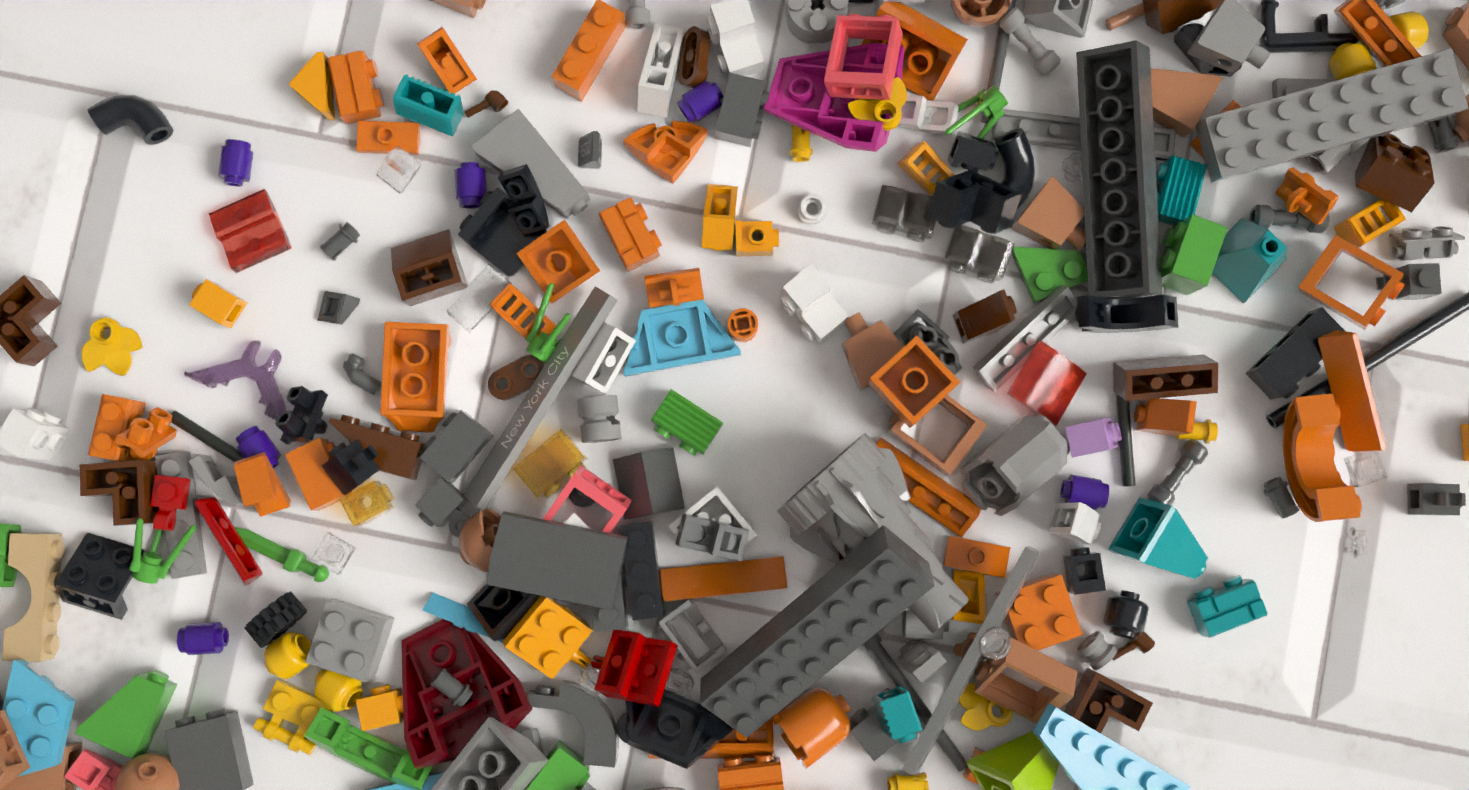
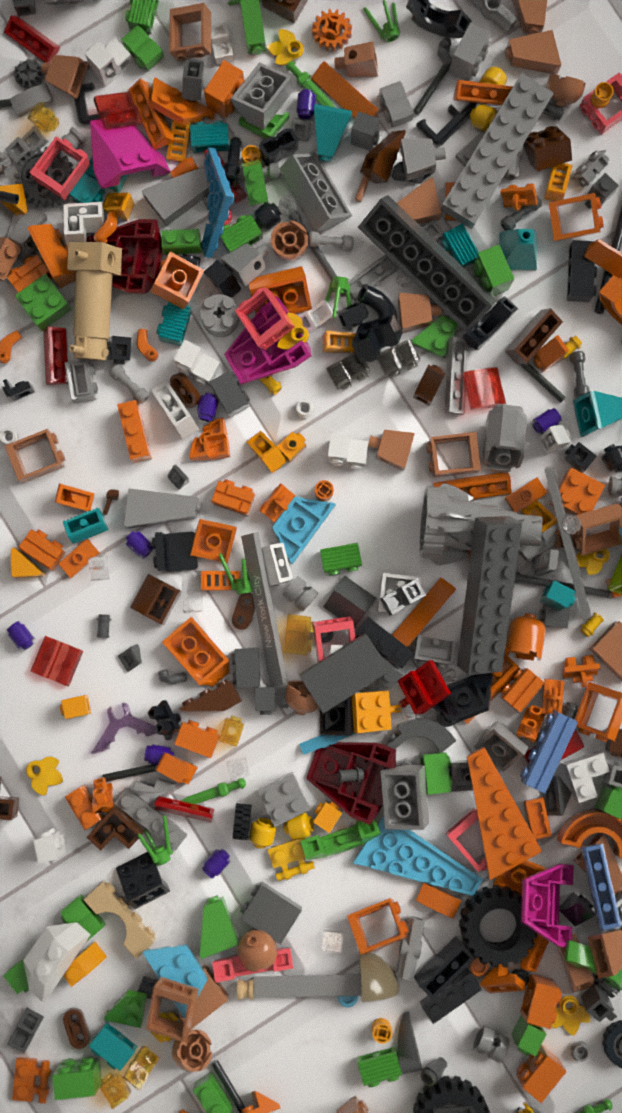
camera: 40 degrees left, 0 degrees up
red plate [150,475,191,531] -> none
black brick [321,440,380,496] -> none
black slope [498,164,549,235] -> none
orange brick [867,335,961,428] -> none
dark grey connector [893,309,962,375] -> none
lavender slope [1065,417,1122,458] -> none

